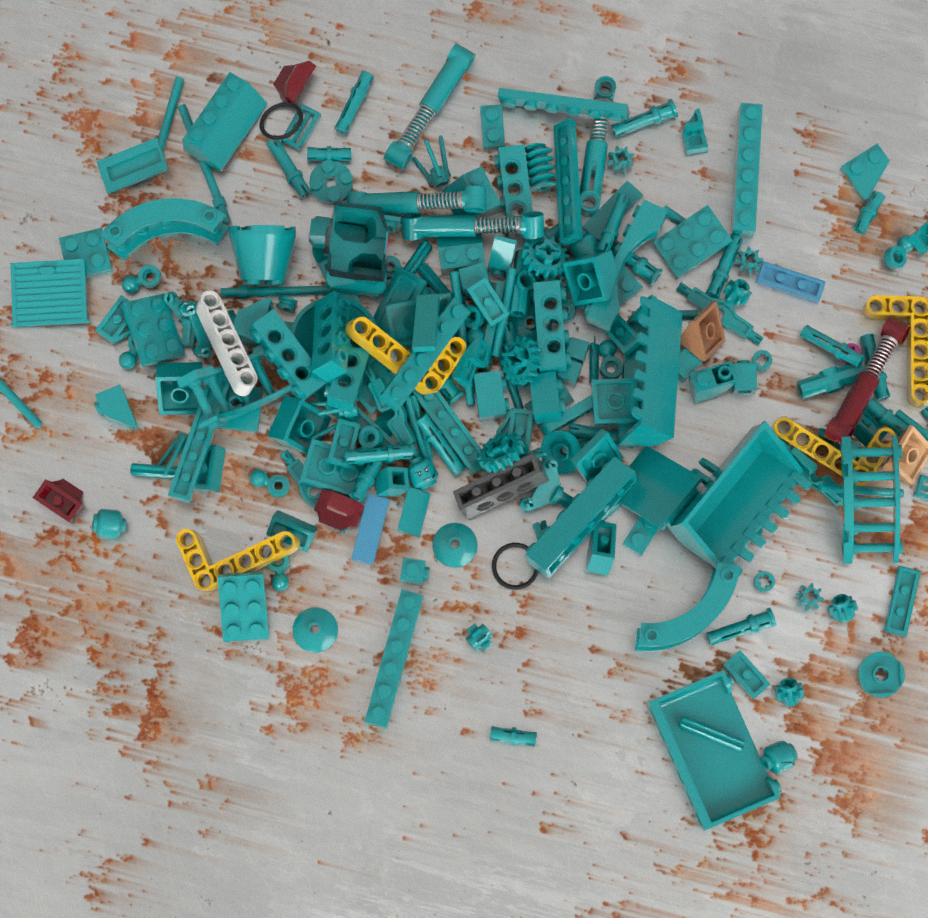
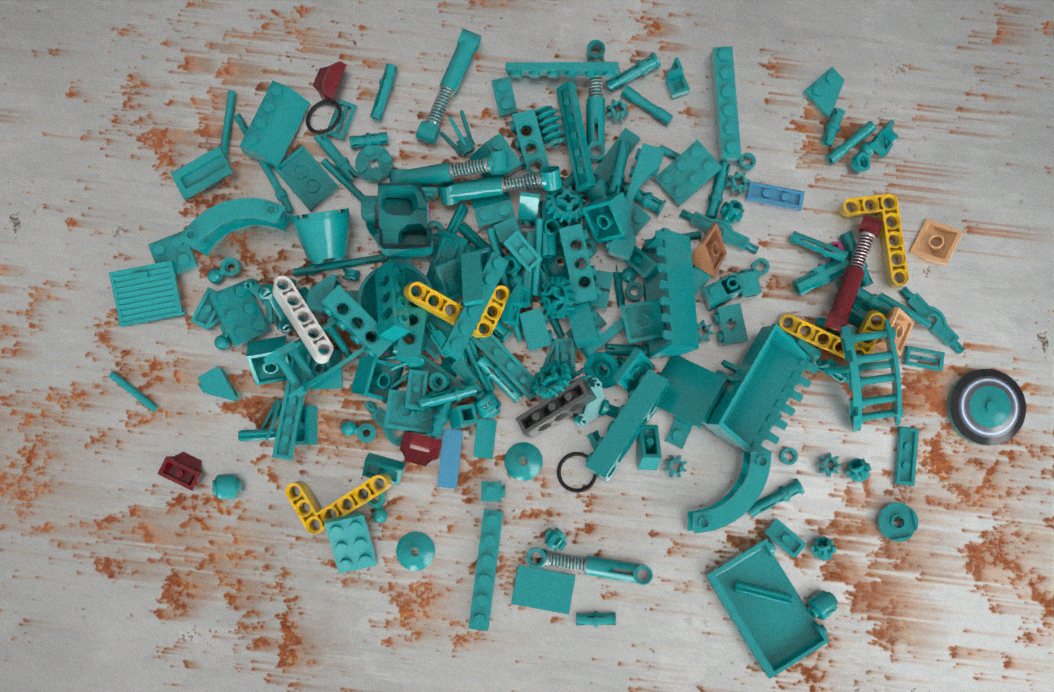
camera: 10 degrees left, 5 degrees up
none -> teal tile [274,145,340,212]
none -> teal bar [321,158,365,202]
none -> teal tile [511,564,576,615]
none -> teal piece [526,547,653,585]
none -> teal piece [621,85,673,125]
none -> teal gear [663,455,687,478]
none -> teal gear [697,320,714,344]
none -> teal brick [713,303,748,347]
none -> teal bush [738,153,756,171]
none -> teal piece [826,121,876,165]

